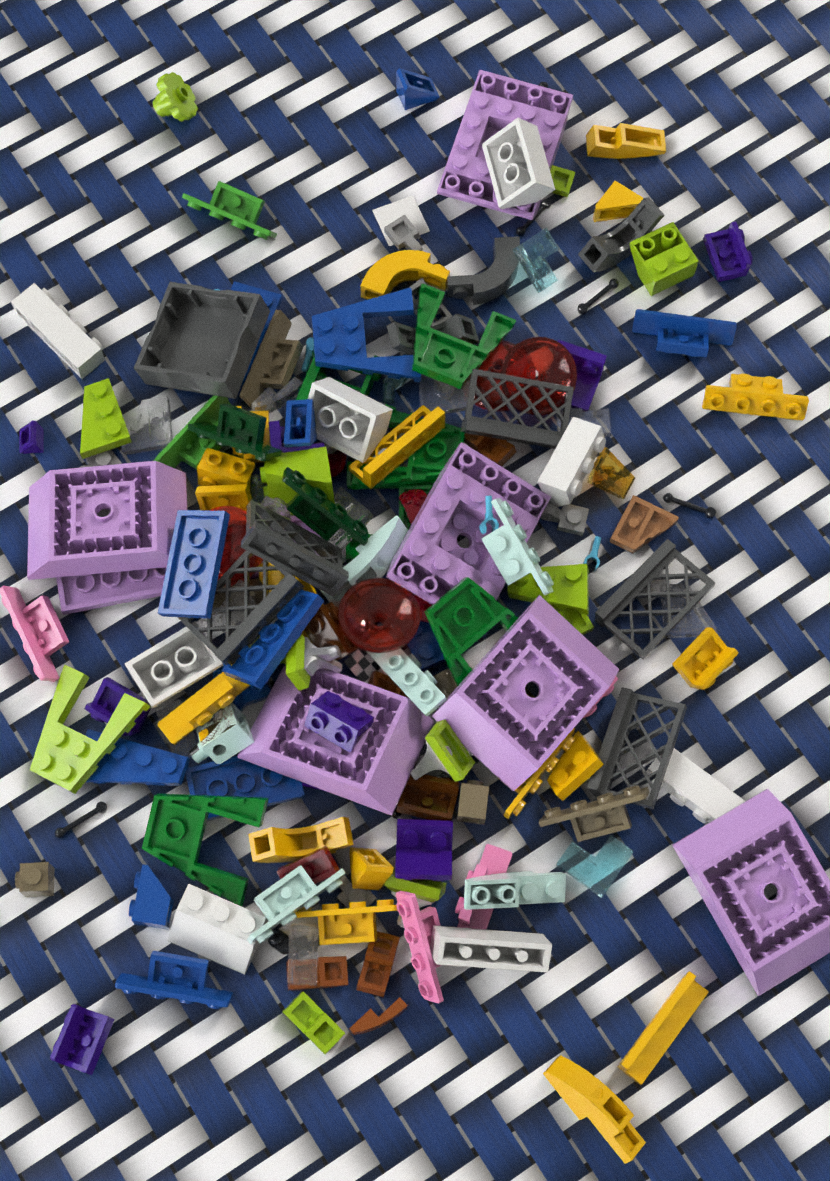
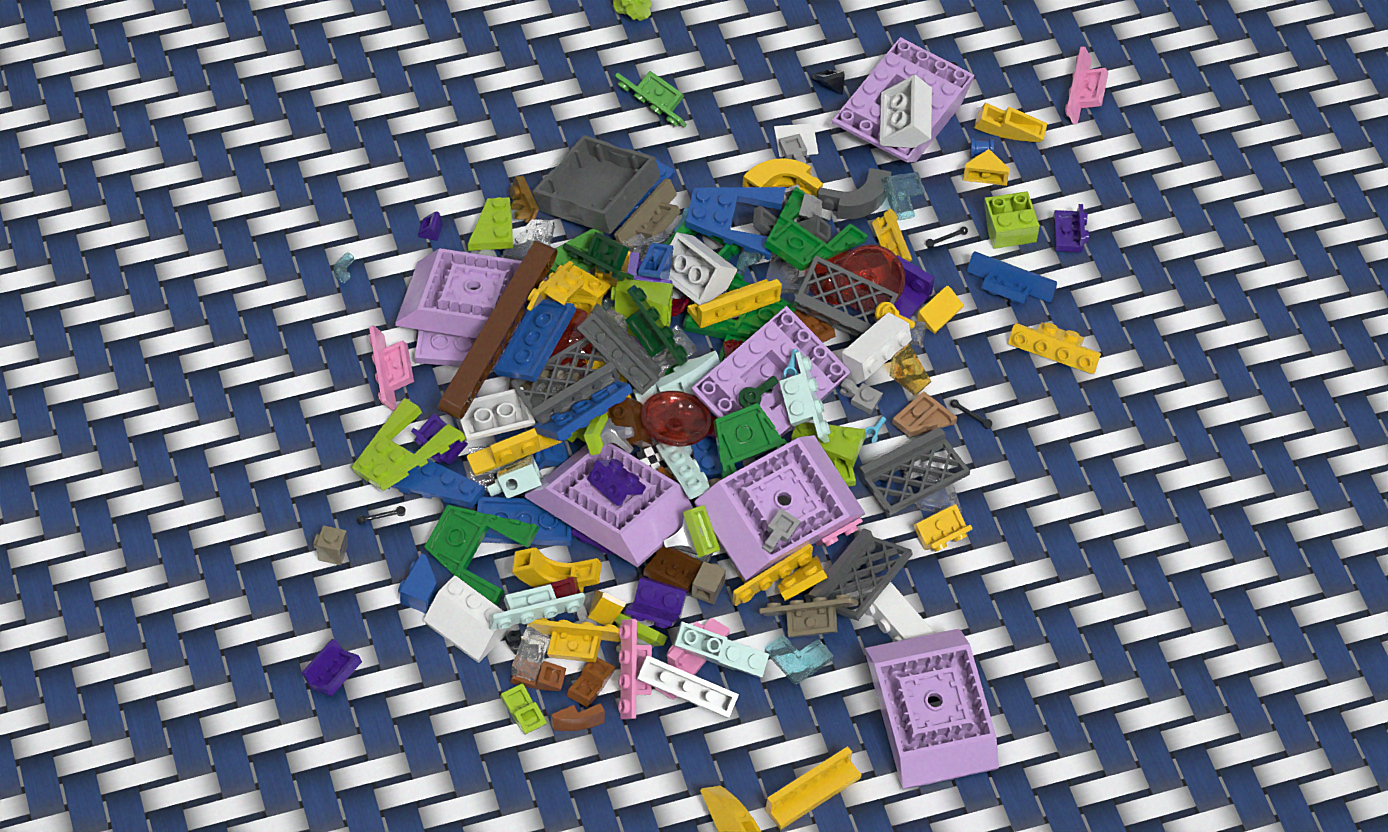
camera: 15 degrees right, 15 degrees down
white brick [11,283,105,379] -> none
blue bracket [115,951,233,1009] -> none
blue slope [396,68,440,110] -> none
black hinge [516,199,551,236] -> none
lime plate [550,165,575,197] -> none
dark grey arch [578,197,665,272] -> none
none -> reddish brown beam [438,240,558,420]
none -> pearl gold plate [510,176,539,224]
none -> yellow bracket [527,261,585,311]
none -> dark green plate [738,376,778,408]
none -> light grey plate [762,508,801,554]
none -> light grey plate [799,194,832,221]
none -> black slope [810,69,845,95]
none -> yellow plate [872,209,912,270]
none -> yellow plate [875,302,915,329]
none -> yellow slope [917,286,964,334]
none -> blue bush [970,138,994,158]
none -> bright pink bracket [1065,47,1109,124]

